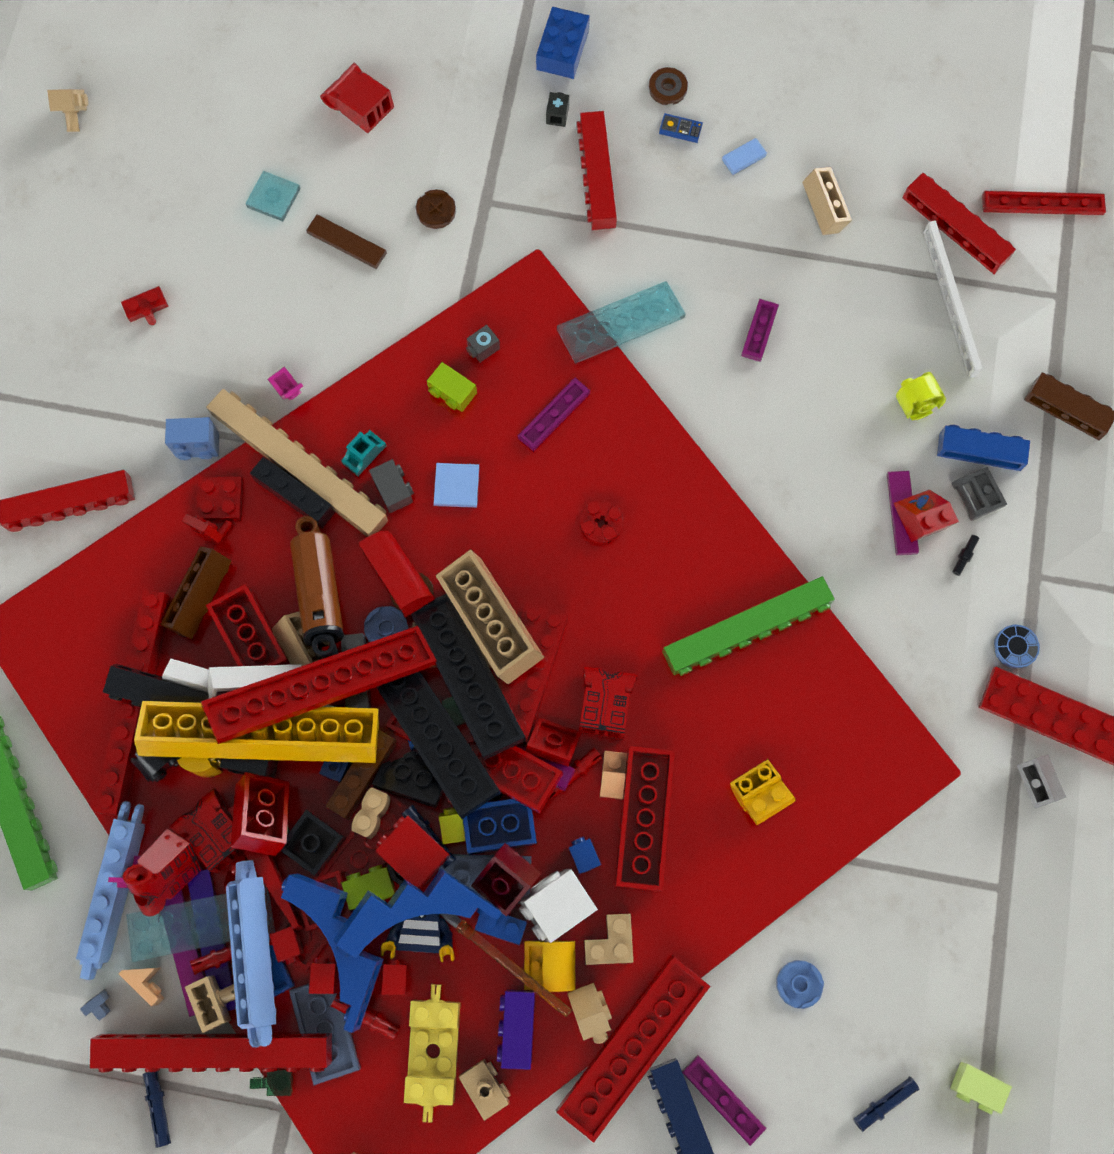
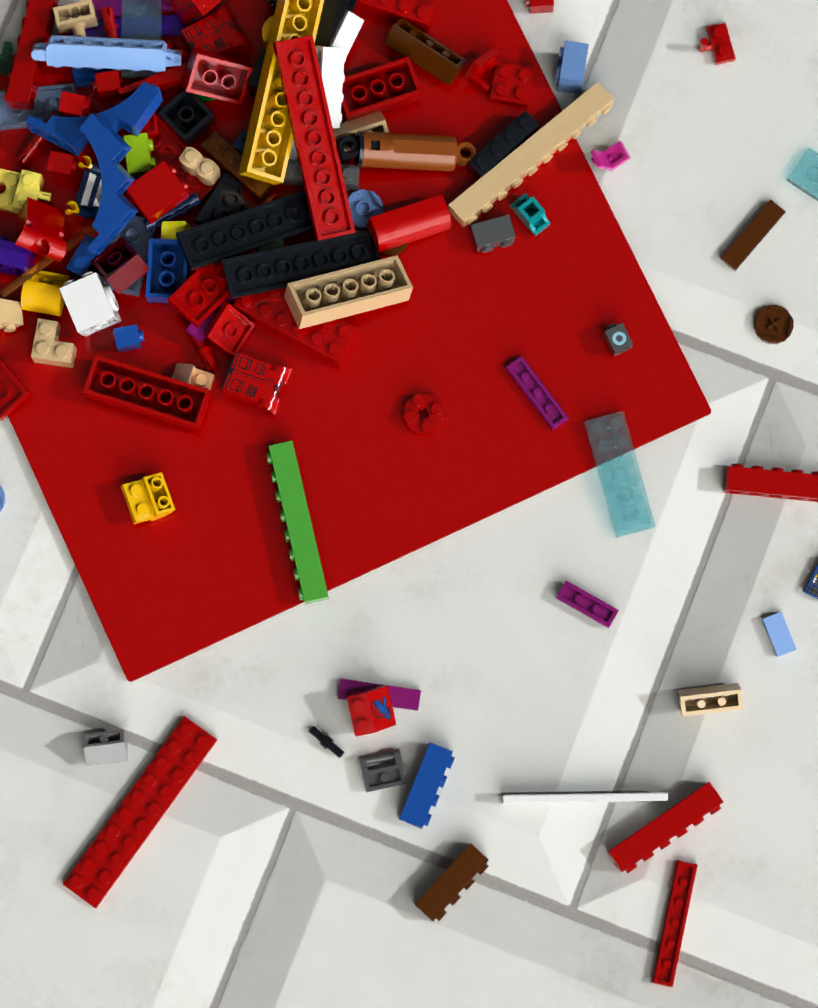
camera: 100 degrees right, 5 degrees up
lime brick [427,362,477,412] -> none
light blue tile [434,463,480,508] -> none
neon yellow brick [896,372,946,420] -> none
tile [994,624,1040,668] -> none
none -> red piece [14,197,66,262]

